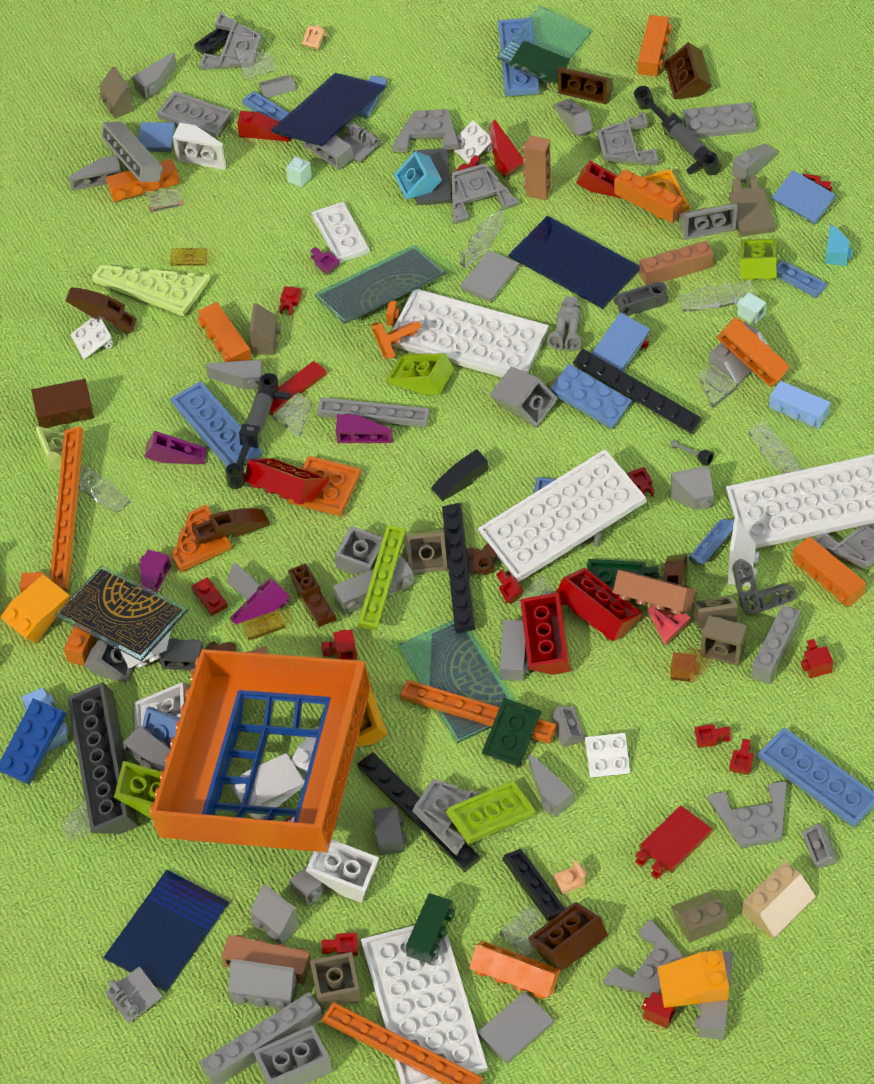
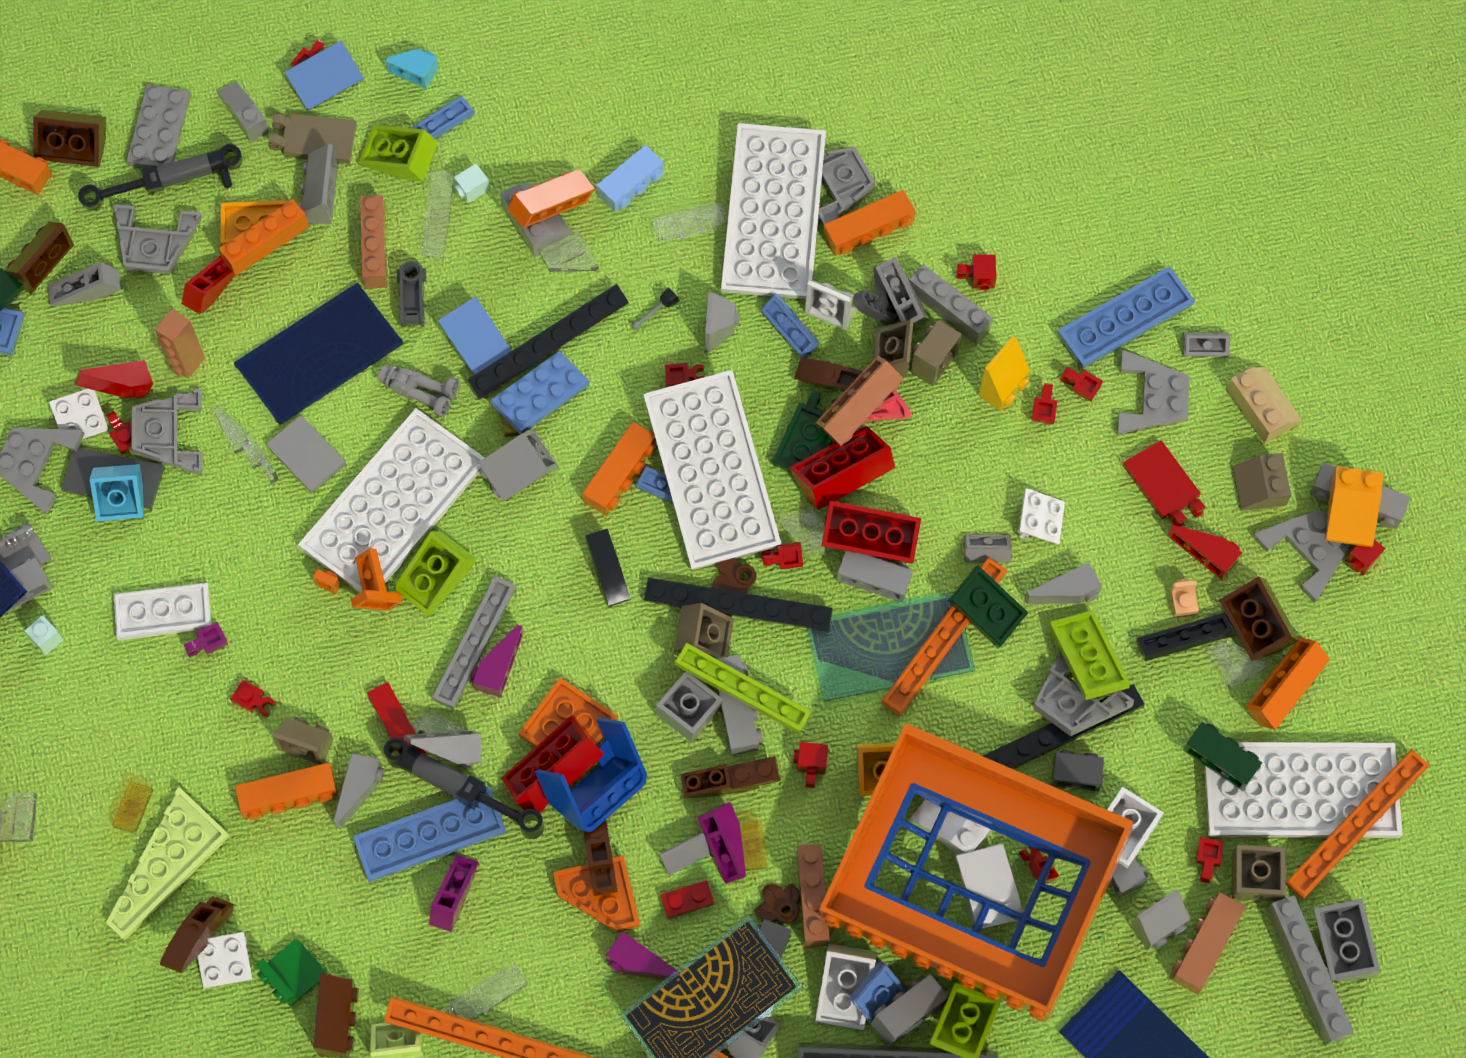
camera: 80 degrees left, 15 degrees up
light grey slope [228,959,298,1010] -> none
clear light blue piece [314,245,446,324] -> none
light grey tile [477,992,554,1064] -> none
clear orange brick [670,652,700,682] -> none
none -> green bracket [255,940,327,1007]
none -> light grey slope [404,730,481,767]
none -> blue windscreen [535,717,647,832]
none -> orange brick [582,422,658,516]
none -> light grey slope [875,257,929,328]
none -> yellow slope [979,336,1030,411]
none -> red slope [1167,525,1243,580]

